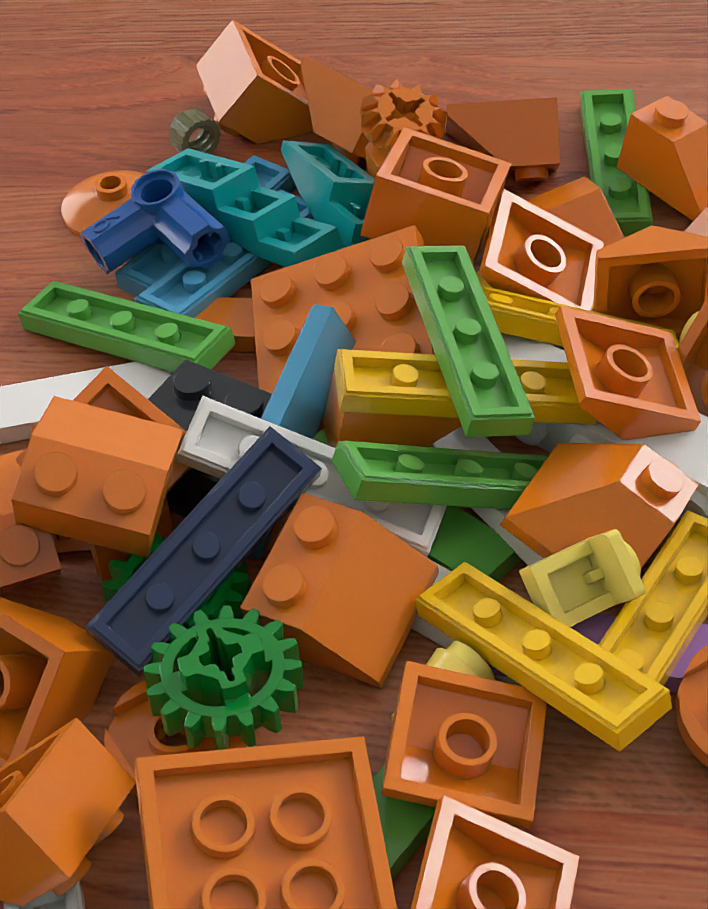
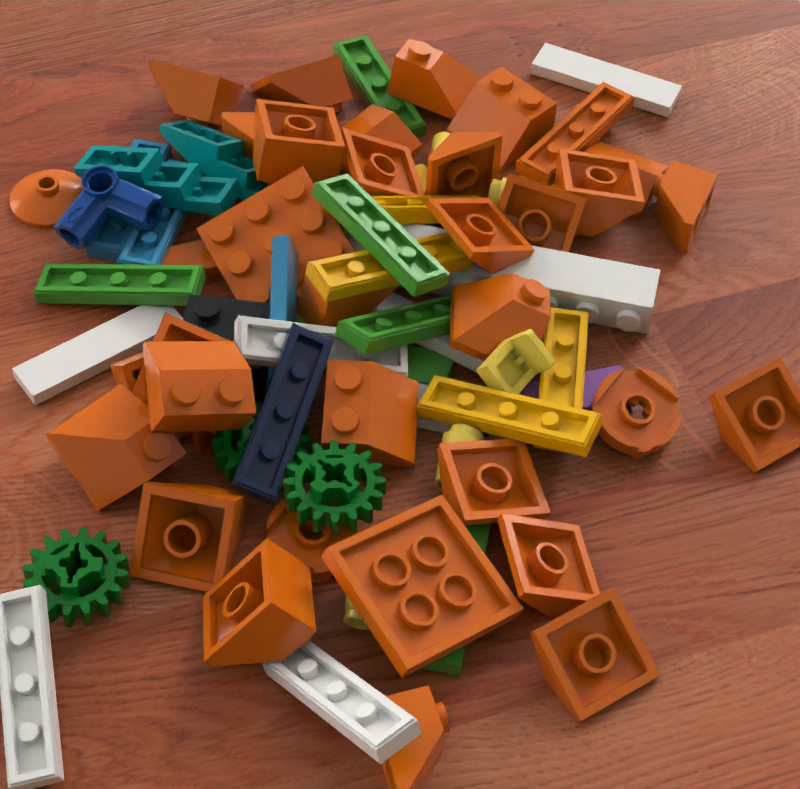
camera: 30 degrees left, 5 degrees up
olive axle [169,108,221,154] -> none
orange slope [196,20,314,144] -> none
orange gear [359,79,447,153] -> none

